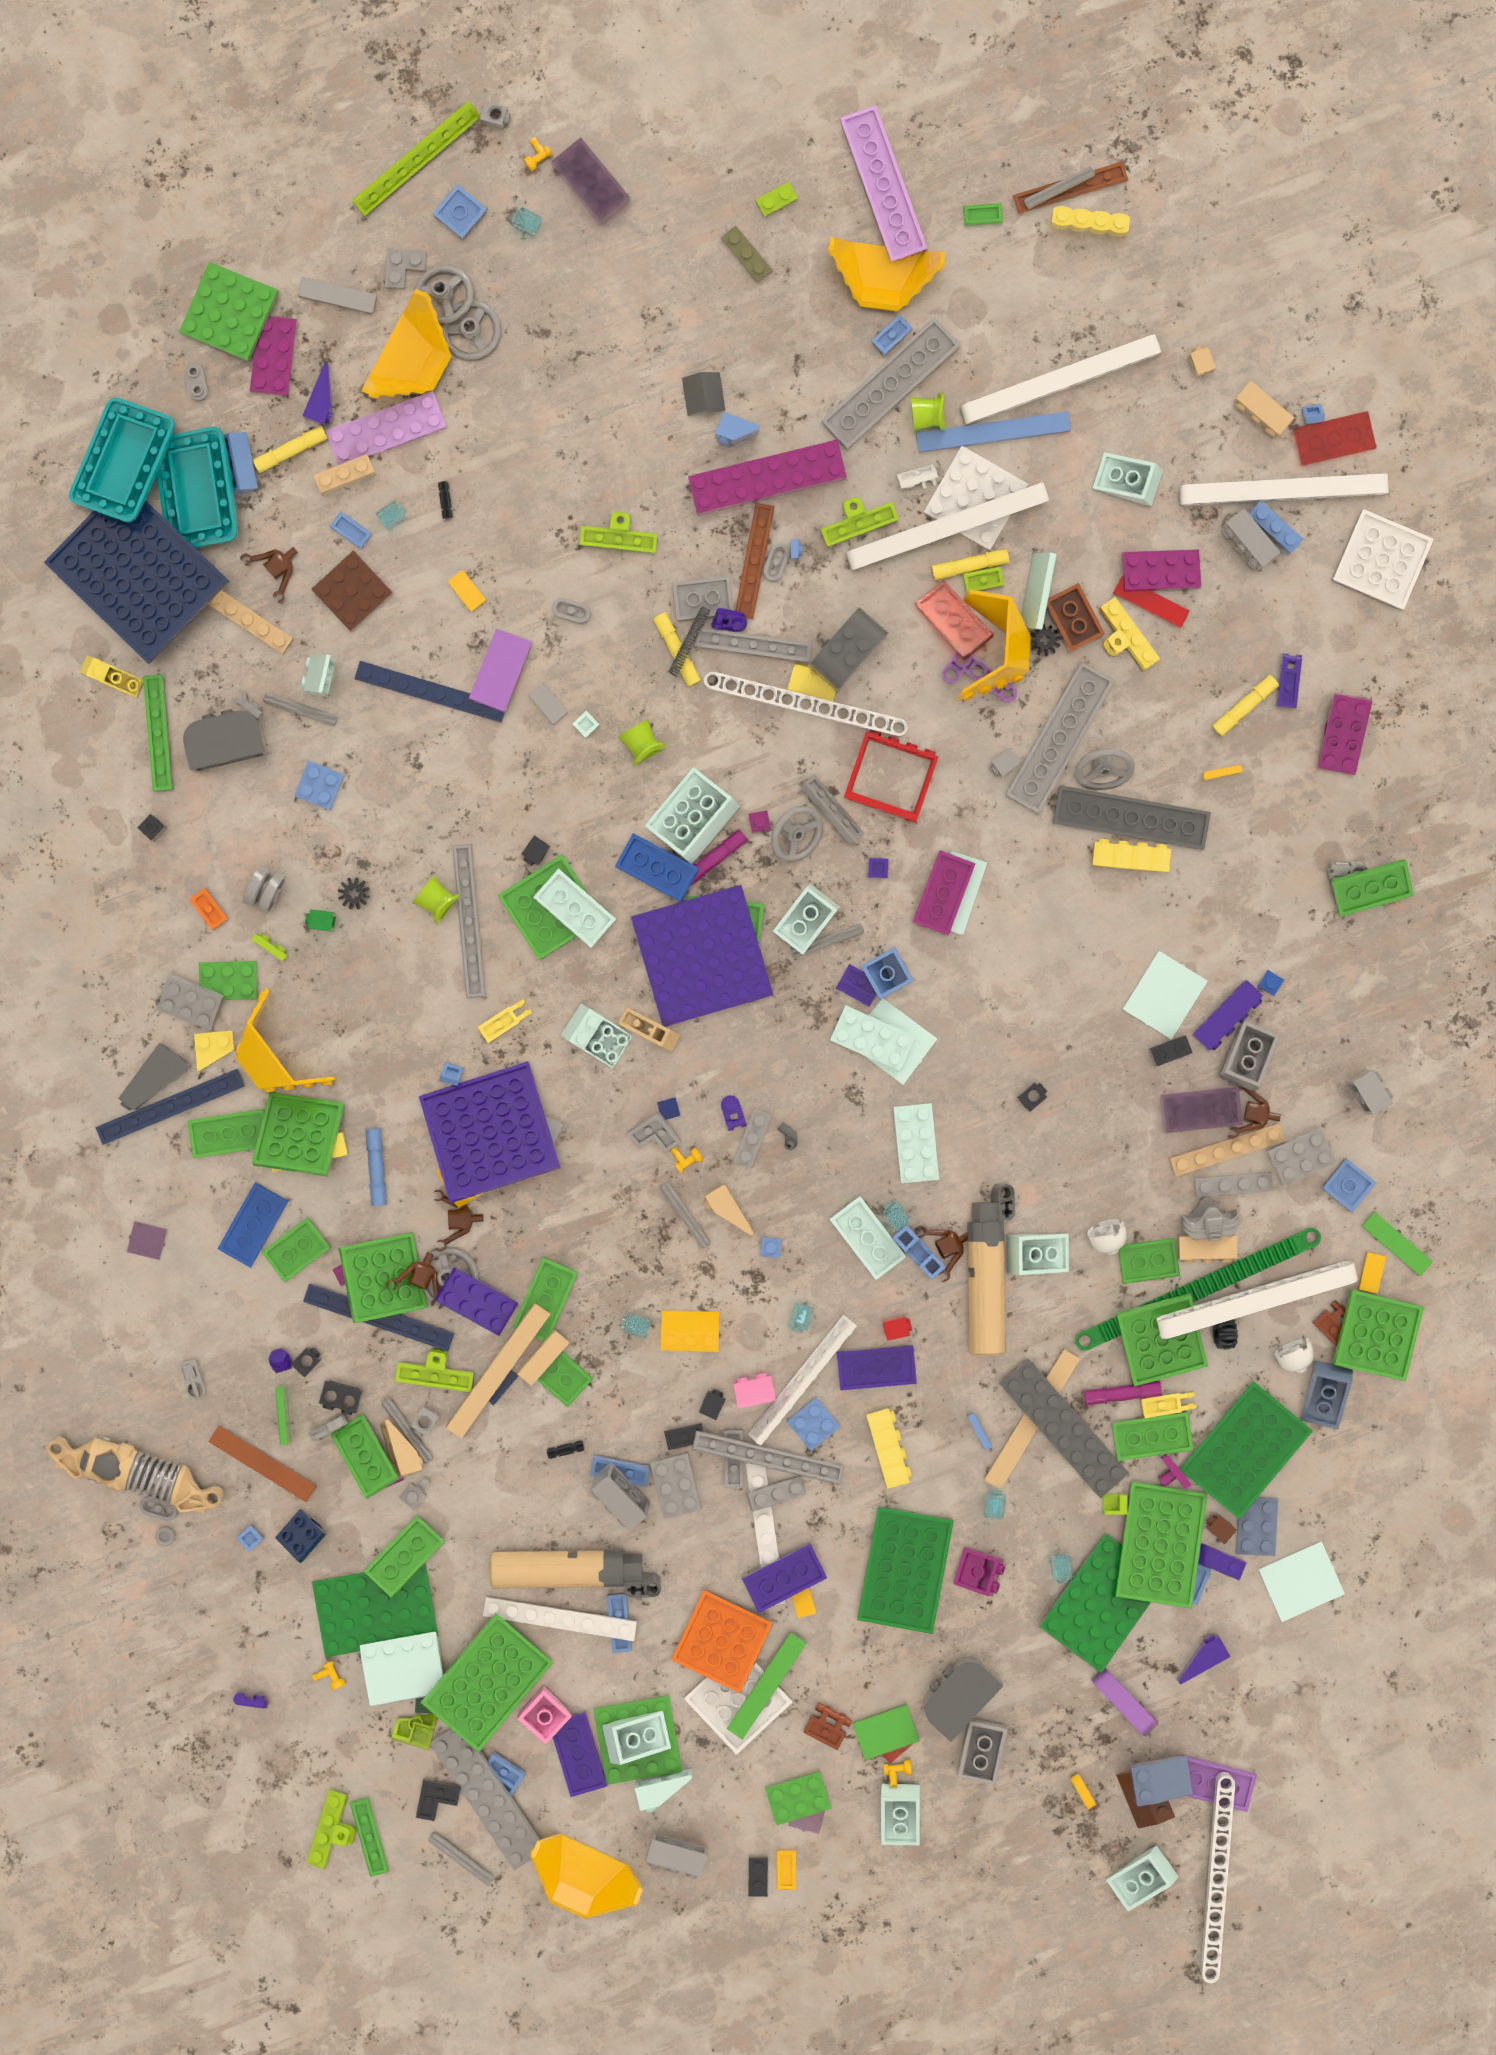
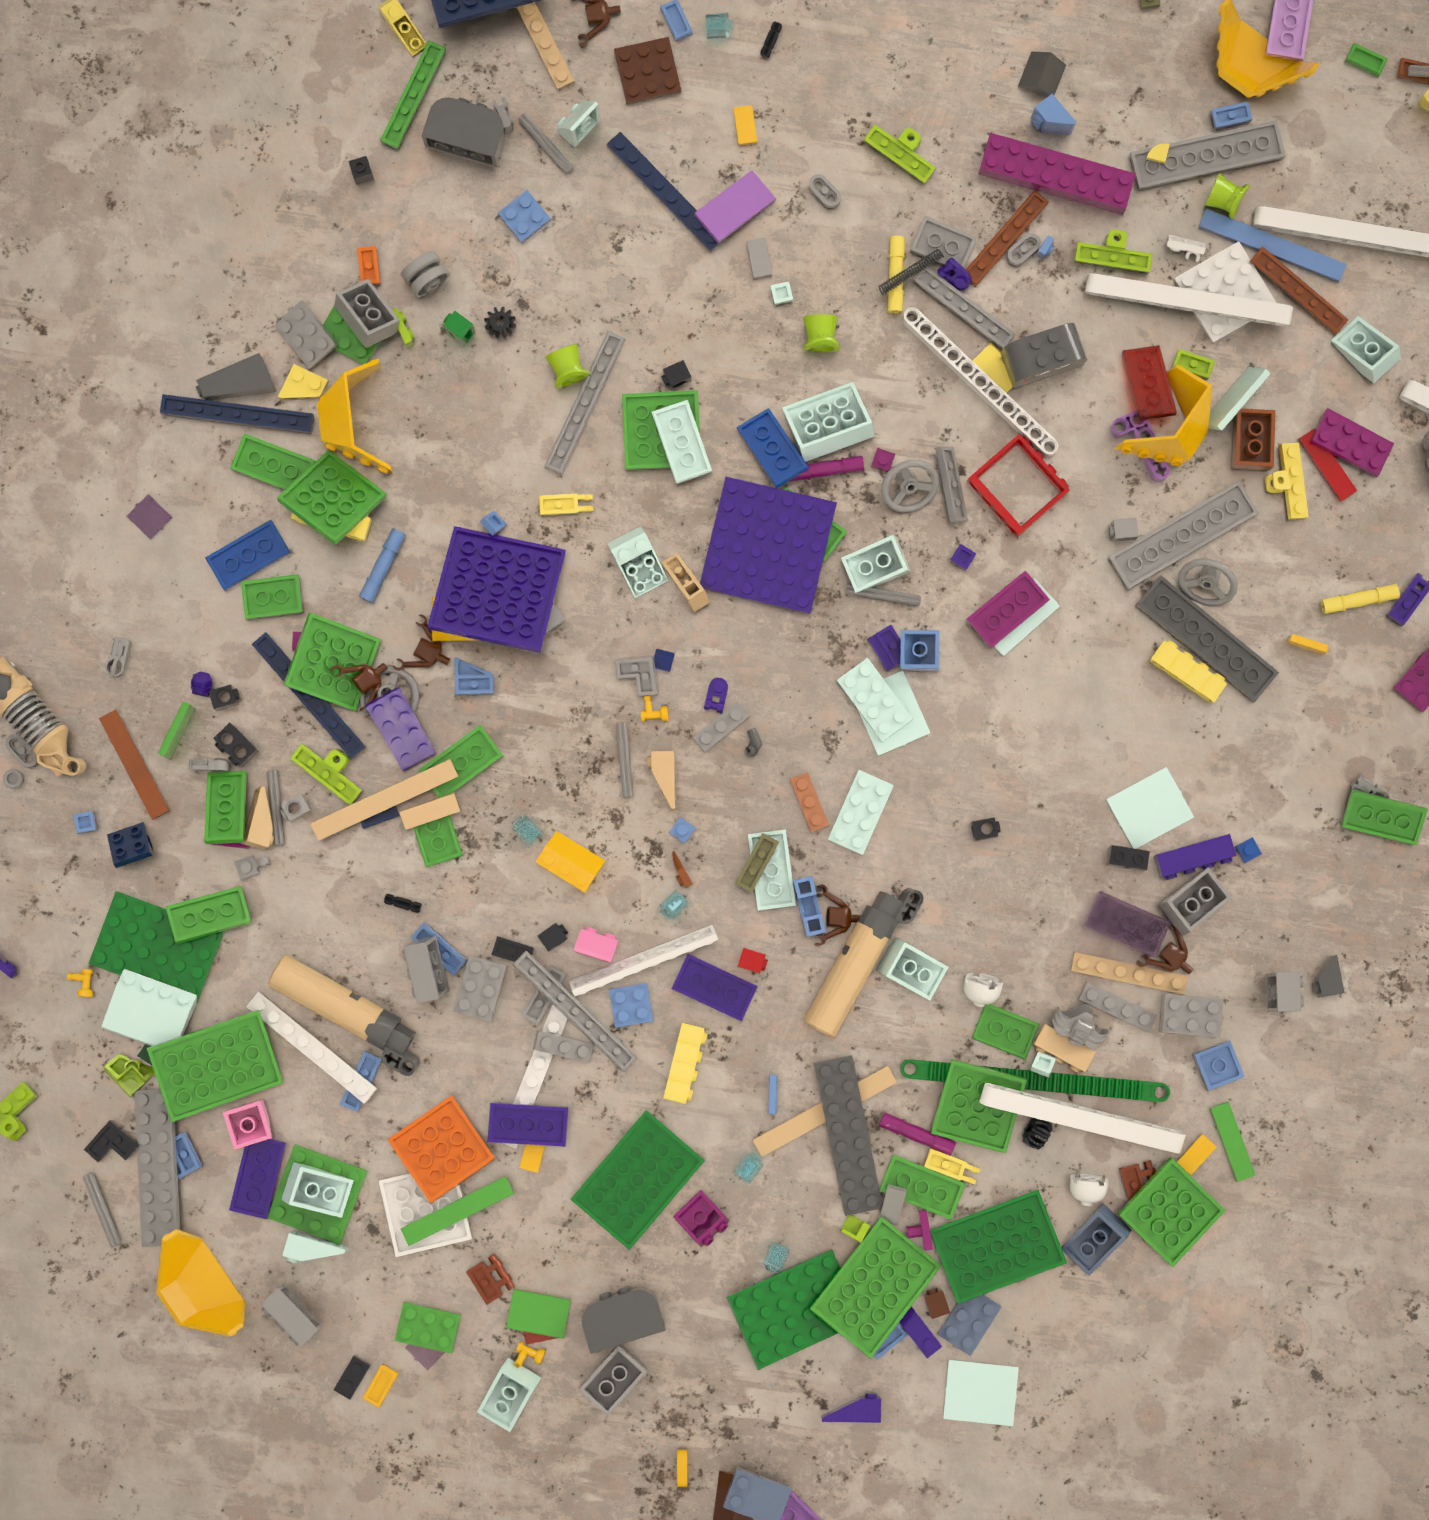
camera: 25 degrees right, 5 degrees down
bright green tile [350,1797,389,1877] -> none
clear light blue brick [882,1200,911,1231] -> none
light yellow piece [931,548,1010,580] -> none
black gear [1030,624,1061,657] -> none
medium lavender beam [1092,1668,1159,1737] -> none
none -> light grey brick [334,279,400,348]
none -> medium blue wing [454,658,494,695]
none -> dark orange plate [672,851,693,888]
none -> olive plate [735,833,779,893]
none -> nougat plate [790,772,829,833]
none -> light grey tile [879,1184,907,1226]
none -> light aqua plate [1031,1052,1056,1078]
none -> light yellow tile [1146,144,1170,164]
none -> dark orange tile [1250,246,1349,335]
none -> dark grey slope [1313,955,1345,998]

